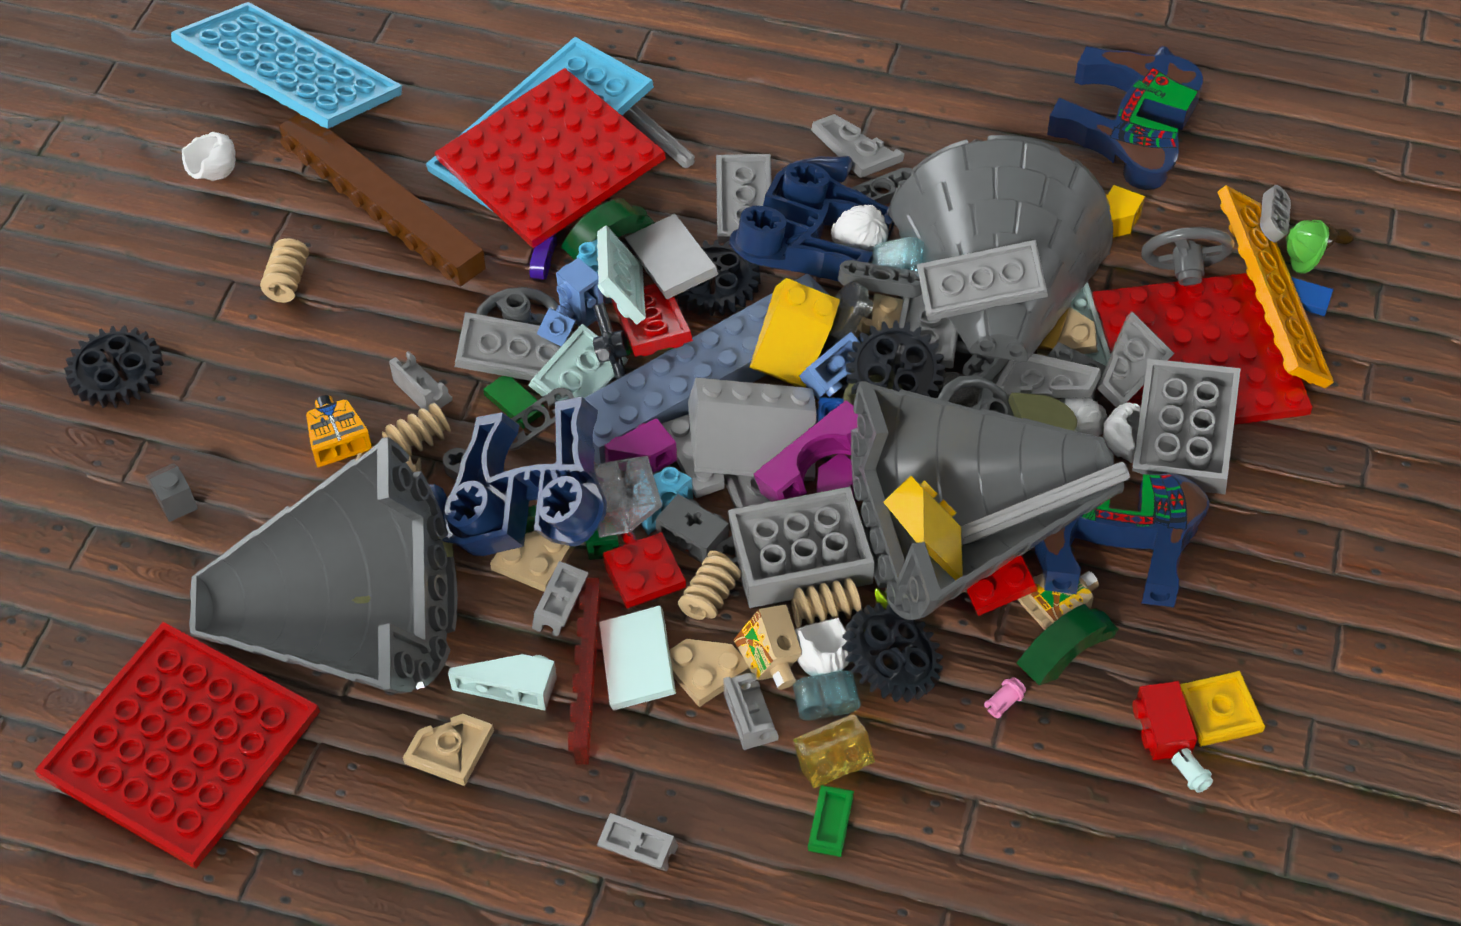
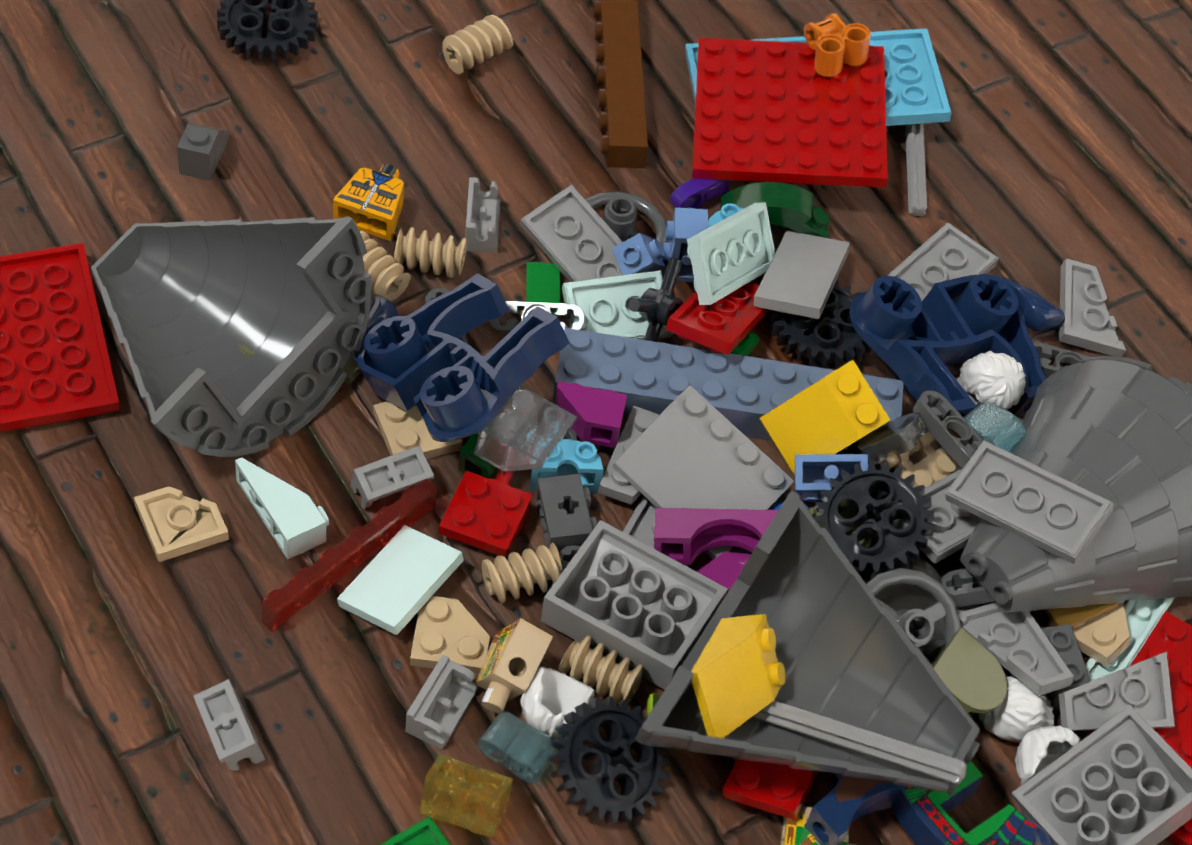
camera: 35 degrees right, 0 degrees up
none -> orange piece [804,13,871,77]

